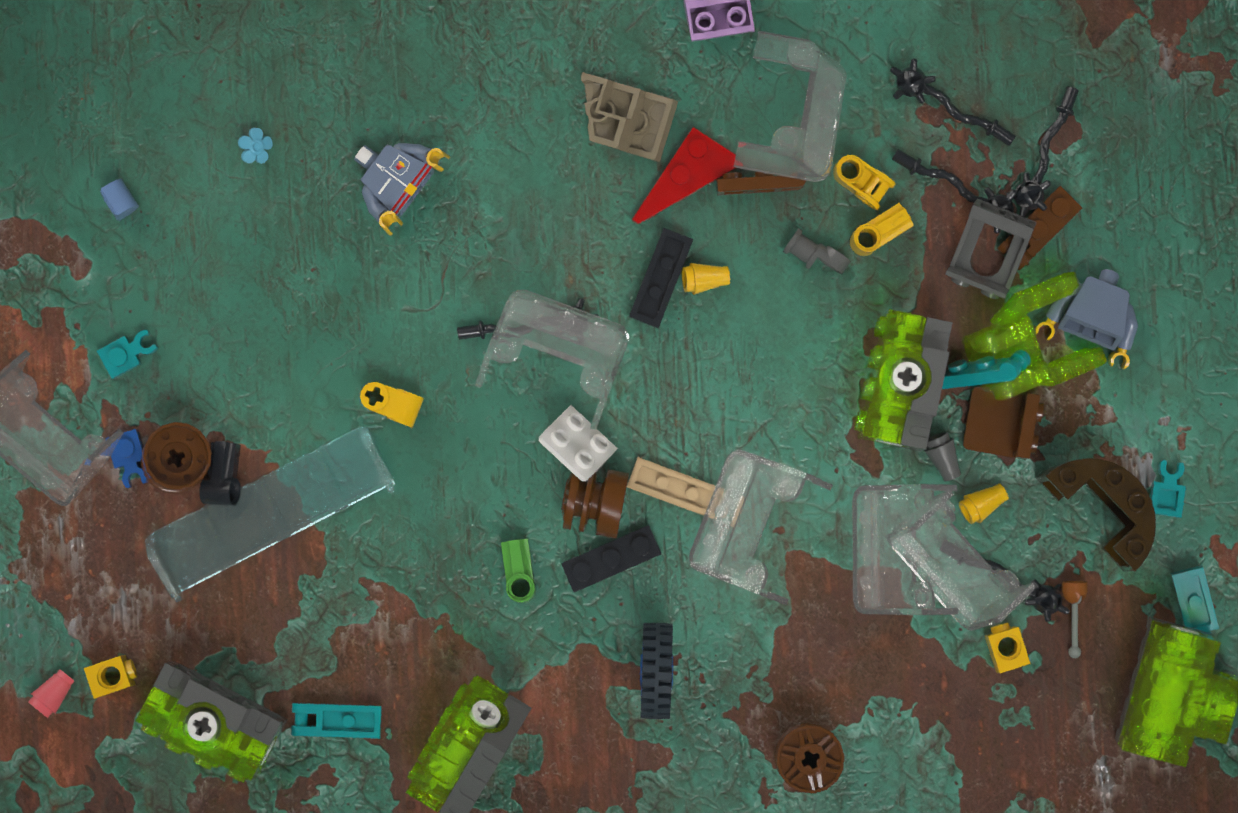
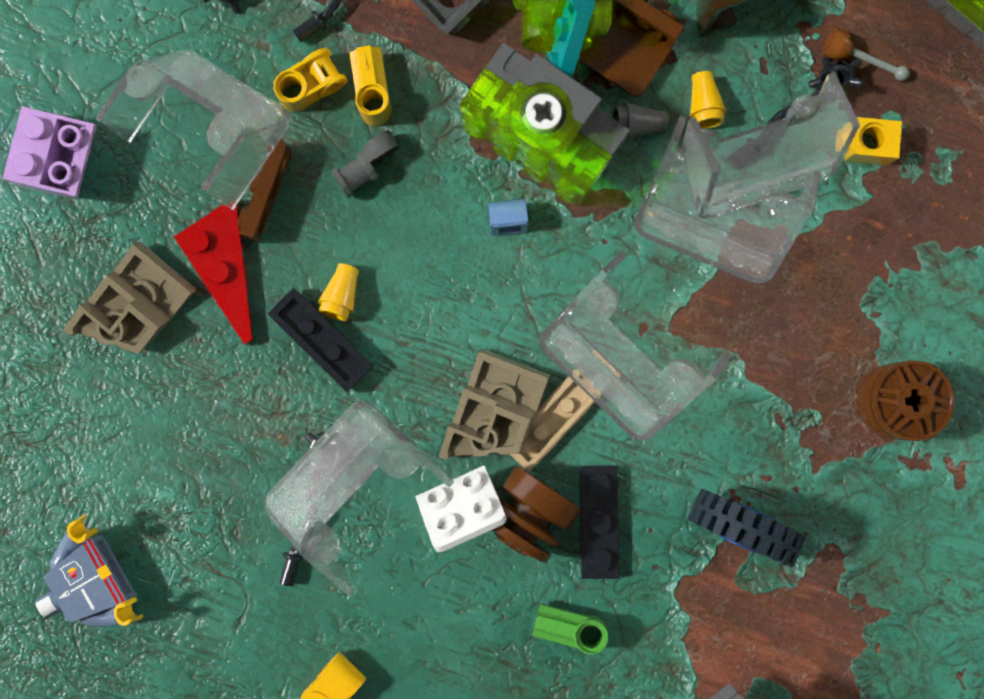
camera: 70 degrees left, 0 degrees up
none -> dark tan slope [438,349,551,459]
none -> medium blue brick [488,199,528,236]

